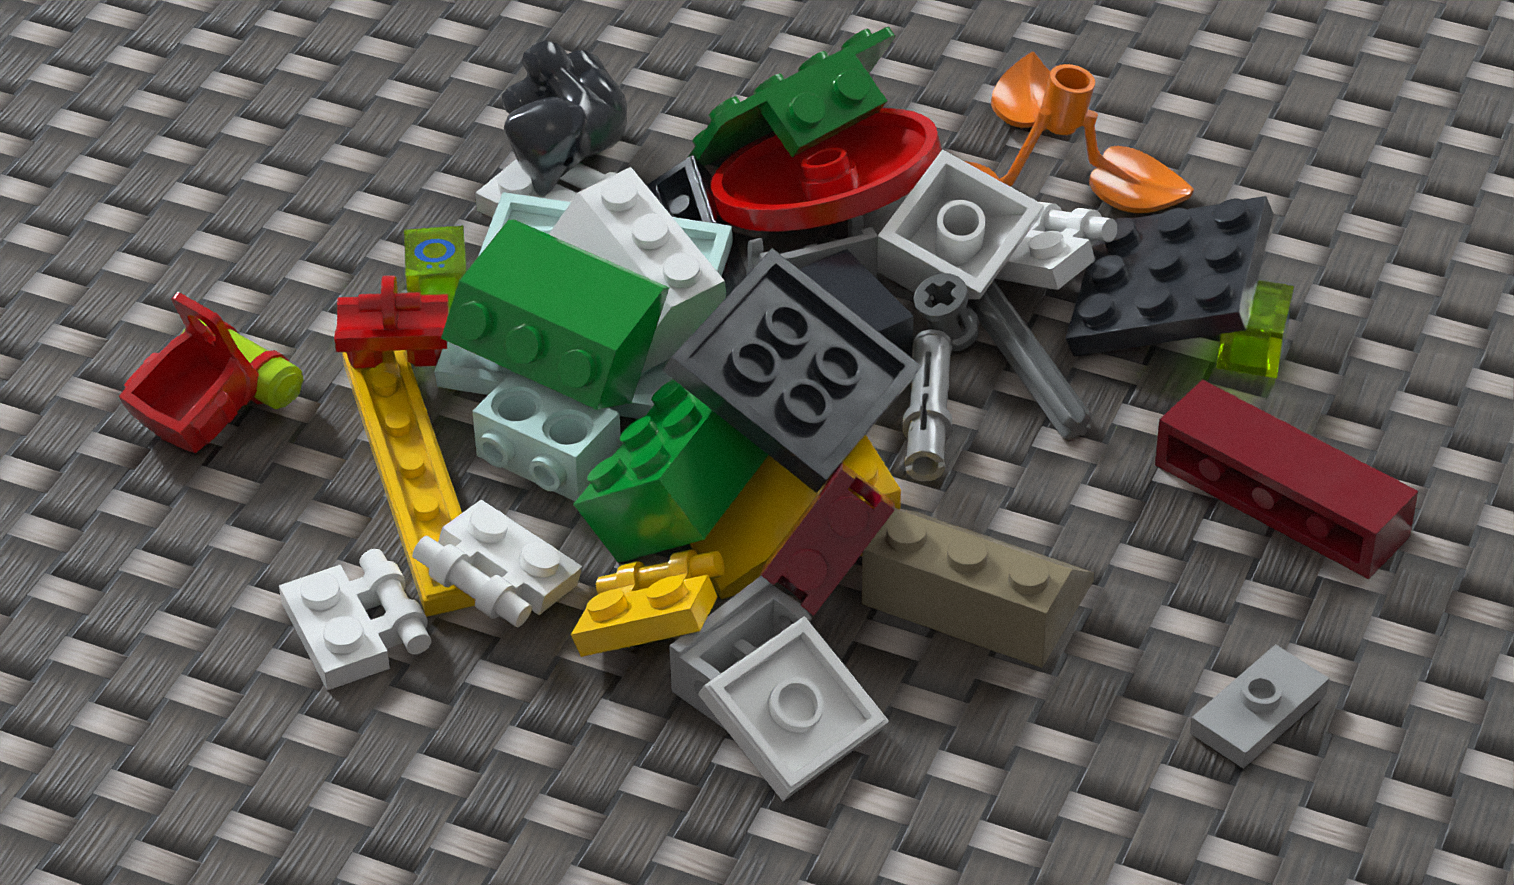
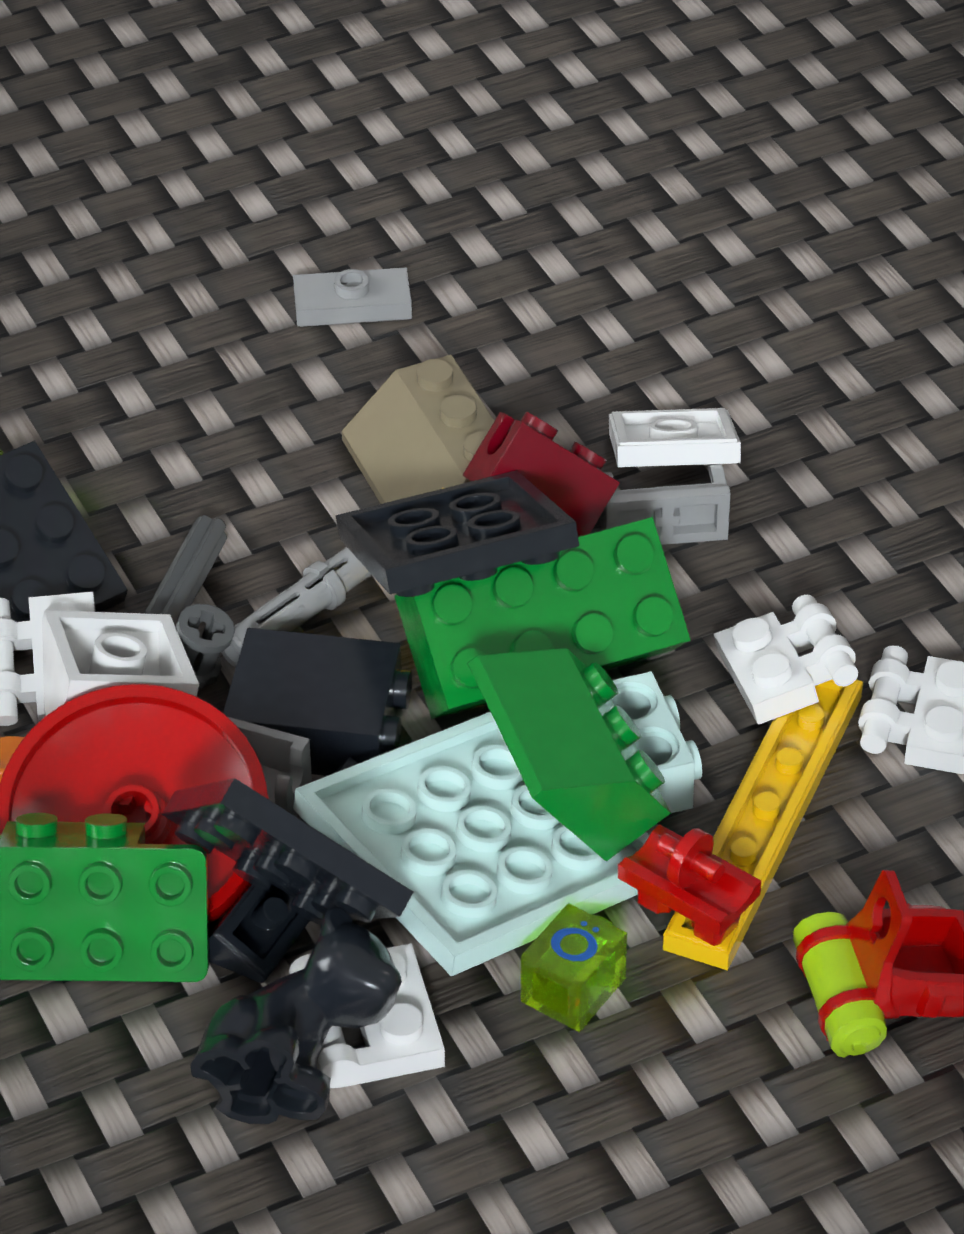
camera: 140 degrees left, 0 degrees up
white slope [549,167,726,372] -> none
yellow plate [571,550,725,657] -> none
dark red brick [1155,379,1418,580] -> none
none -> black plate [161,778,414,925]

